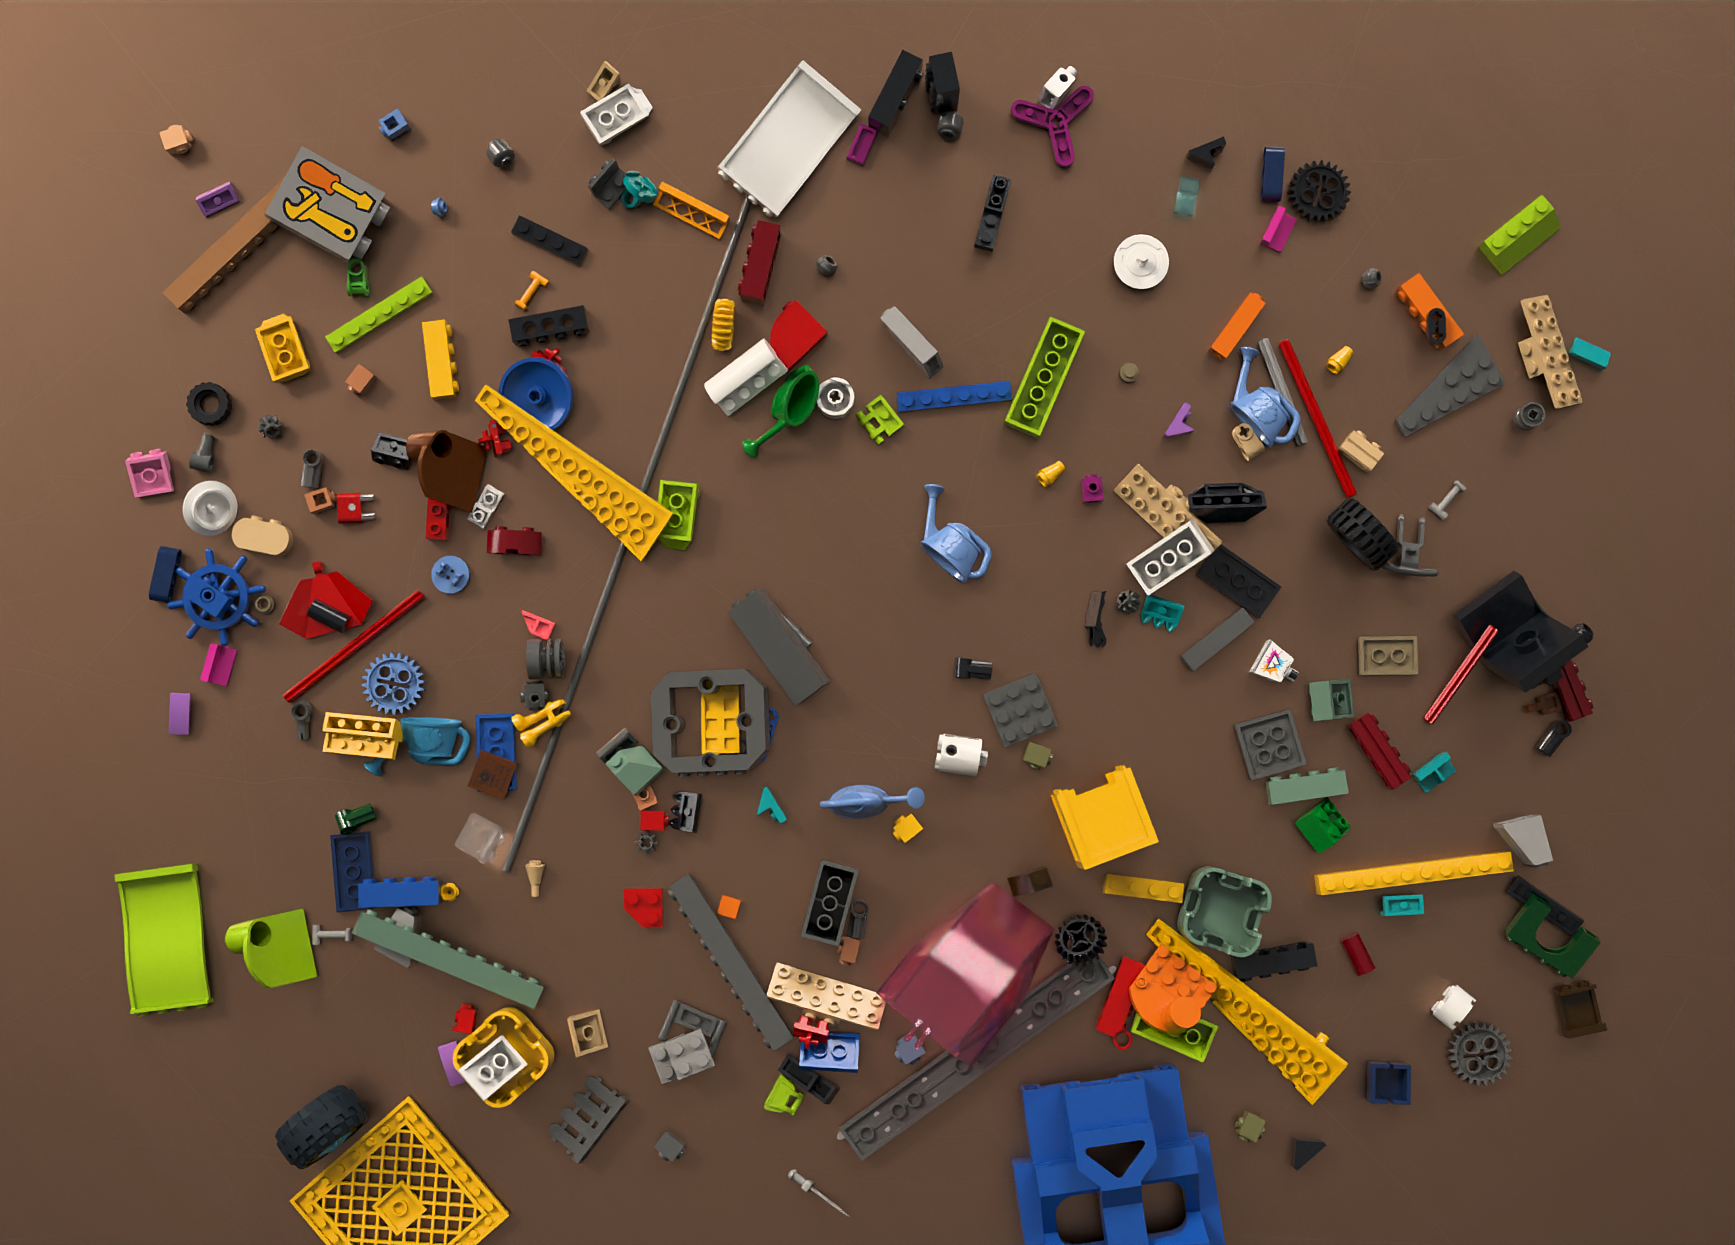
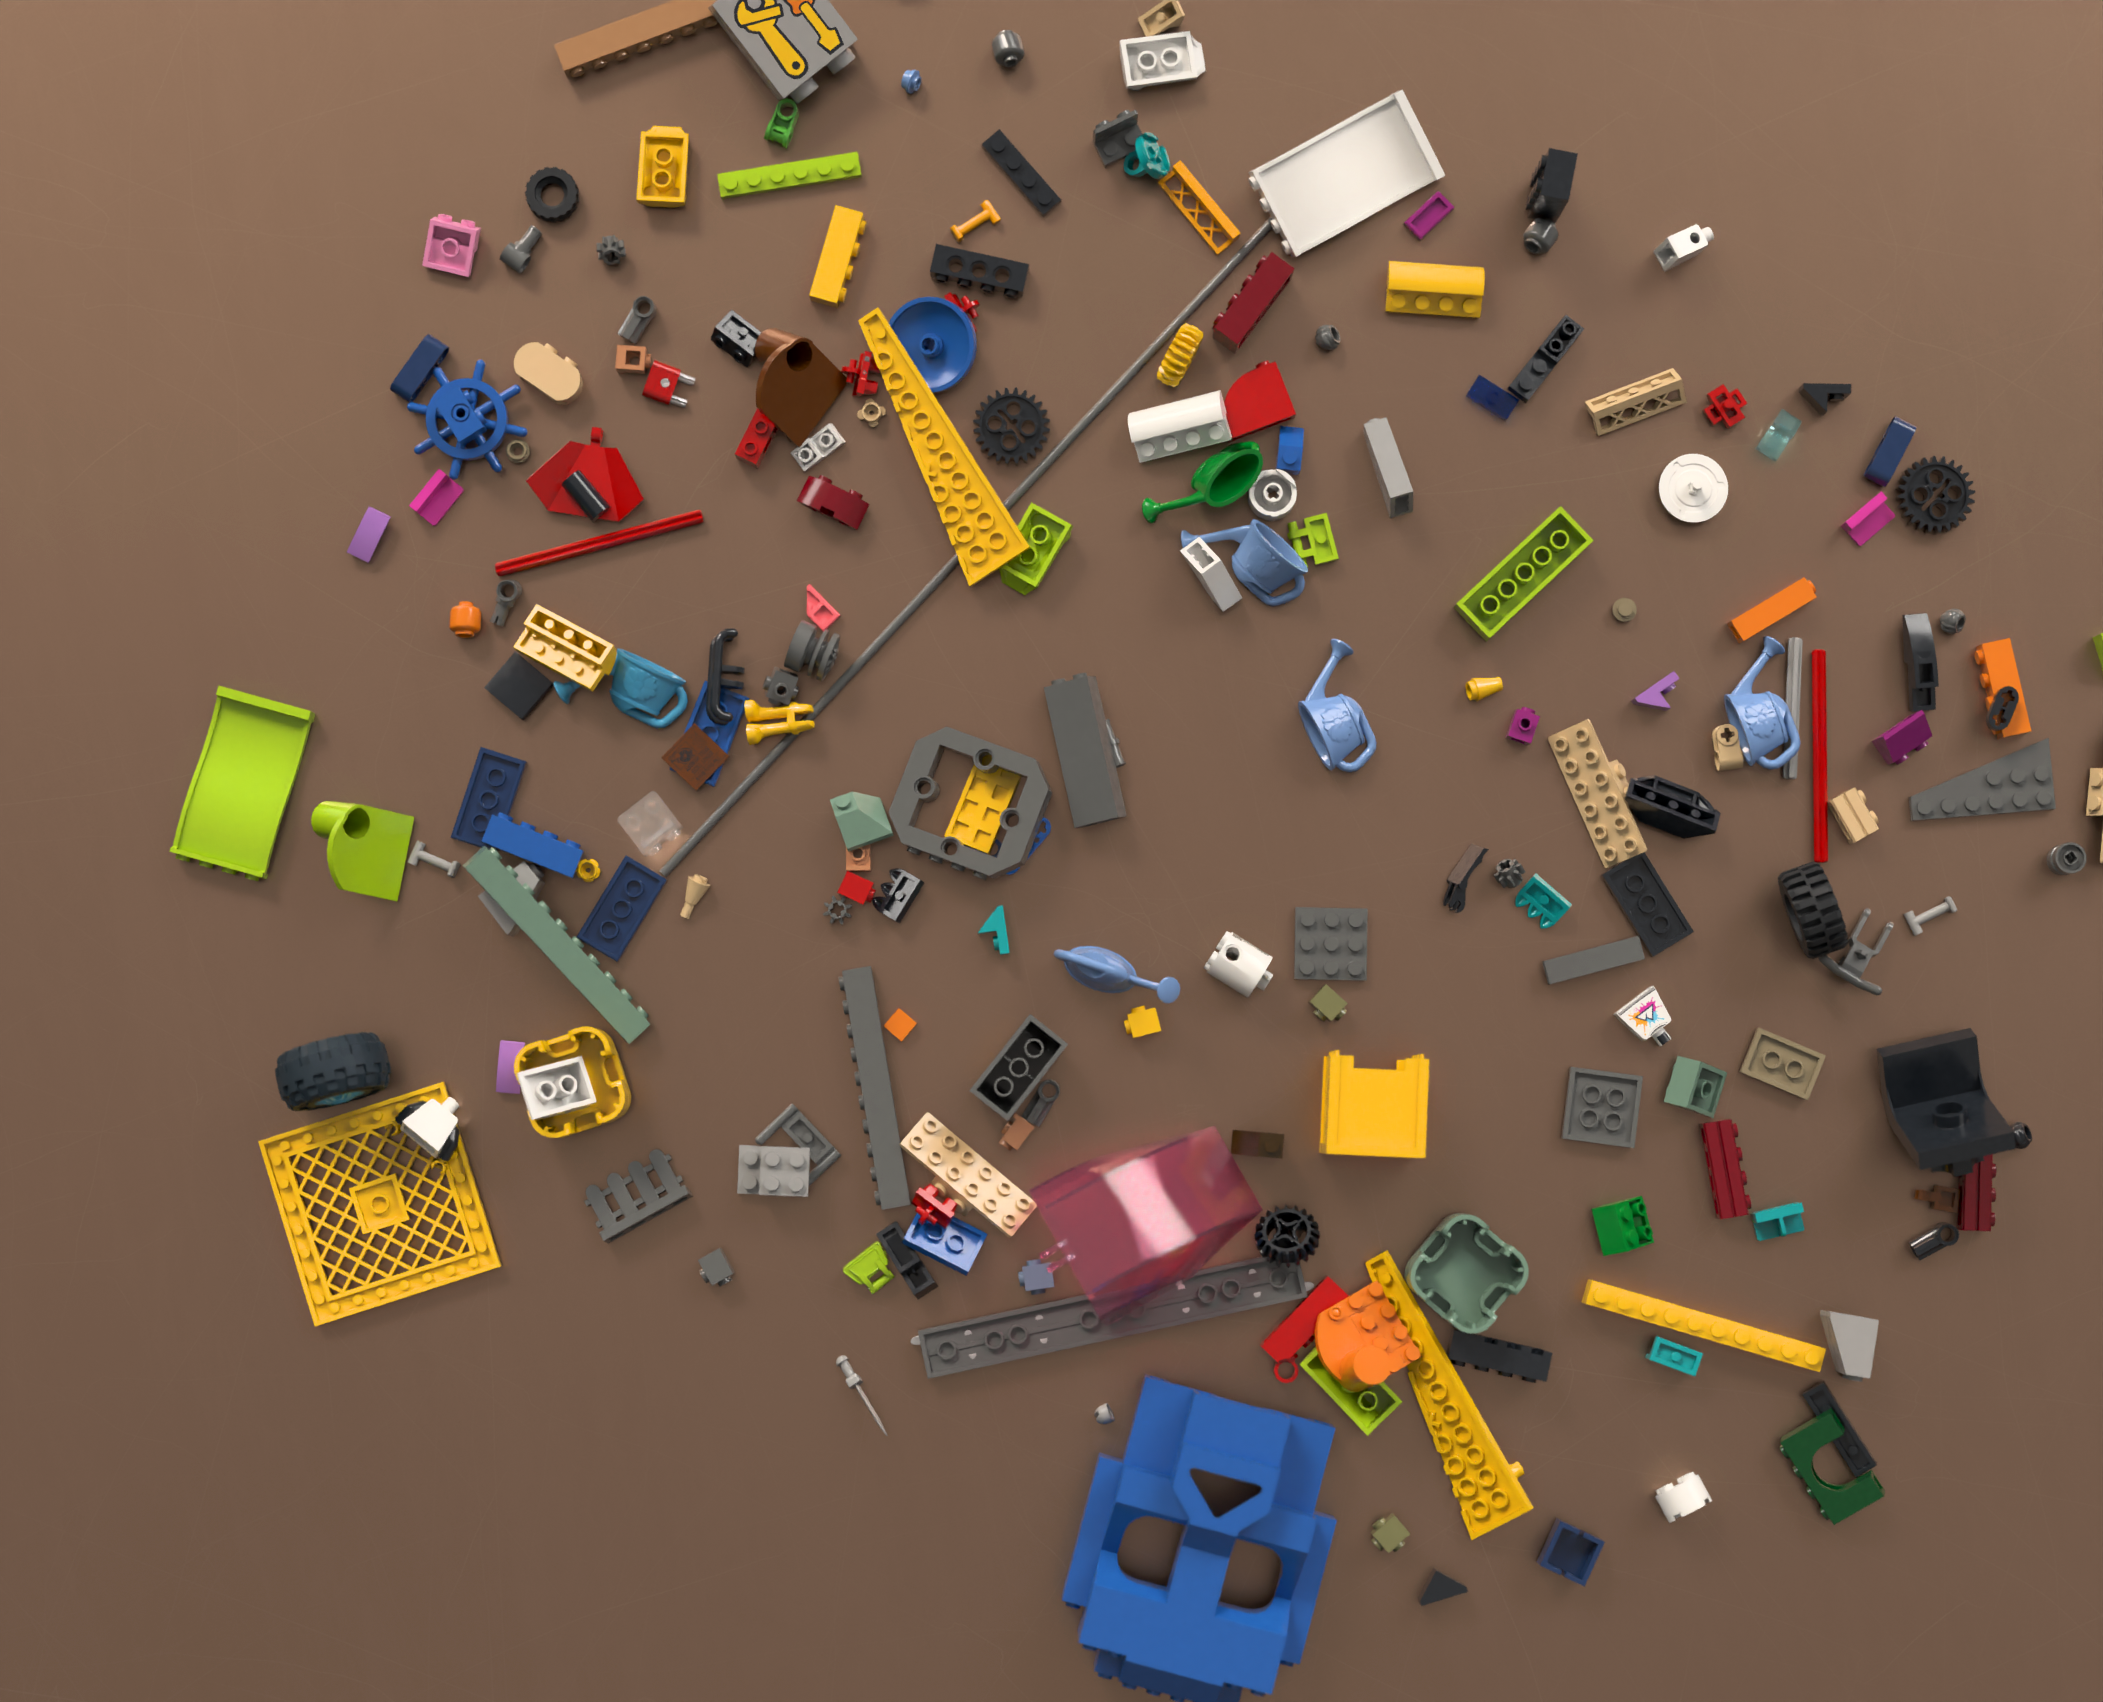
camera: 20 degrees right, 0 degrees up
white piece [183,481,238,536] -> none
dark green piece [335,803,377,835] -> none
nougat brick [345,364,378,396] -> none
medium blue gear [361,652,426,715] -> none
medium blue plate [431,556,470,594] -> none
red brick [452,1003,478,1034] -> none
tan slope [567,1009,608,1057] -> none
dark grey brick [596,728,638,763] -> none
red plate [623,888,663,928] -> none
black brick [868,49,924,137] -> none
blue plate [897,381,1012,413] -> none
black piece [953,658,993,680] -> none
magenta piece [1011,86,1094,168] -> none
yellow brick [1103,873,1184,903] -> none
white brick [1127,519,1214,595] -> none
sand green brick [1265,767,1348,805] -> none
yellow cone [1326,346,1353,374] -> none
dark red brick [1340,932,1376,976] -> none
axle [1424,625,1498,724] -> none
dark grey gear [1448,1022,1513,1086] -> none
dark brown panel [1553,980,1607,1039] -> none
none -> white torso [385,1097,460,1174]
none -> orange head [449,601,481,638]
none -> black slope [484,651,554,720]
none -> dark blue tile [577,855,667,962]
none -> black piece [706,628,745,726]
none -> tan plate [857,399,886,427]
none -> black gear [973,387,1050,465]
none -> light grey hinge [1094,1403,1115,1425]
none -> white slope [1180,537,1242,612]
none -> medium blue piece [1181,519,1308,606]
none -> blue slope [1275,426,1304,476]
none -> yellow brick [1385,261,1485,318]
none -> clear blue plate [1466,375,1519,421]
none -> tan fence [1585,368,1686,436]
none -> red piece [1703,384,1748,428]
none -> magenta slope [1872,710,1932,765]
none -> black slope [1902,613,1939,712]

